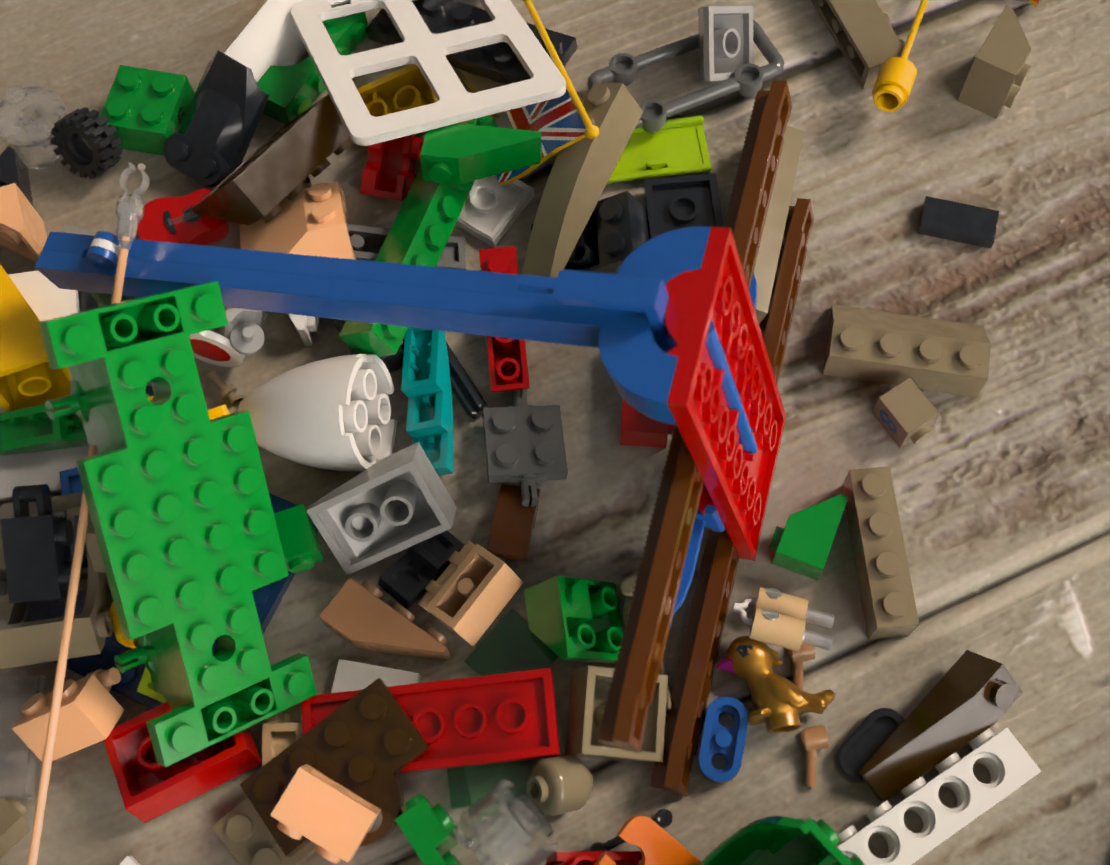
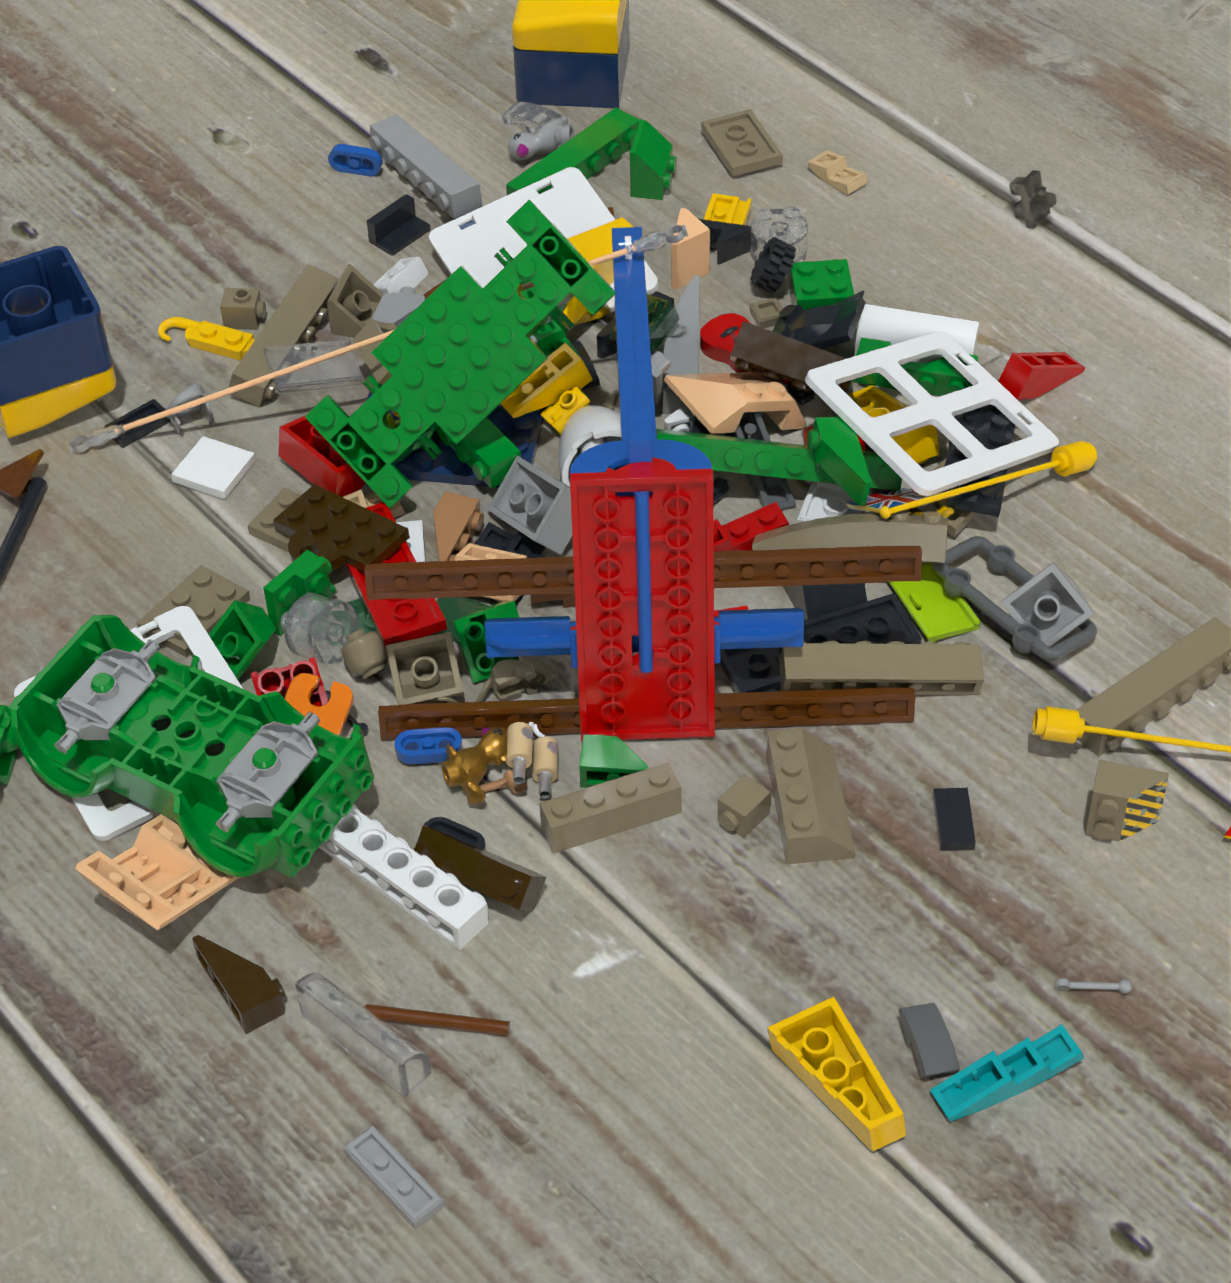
camera: 70 degrees right, 20 degrees down
light nougat brick [11,667,124,762] -> none
light nougat brick [270,764,381,864] -> none
medium nougat hand [800,725,829,787] -> none
none -> dark tan tile [750,297,783,328]

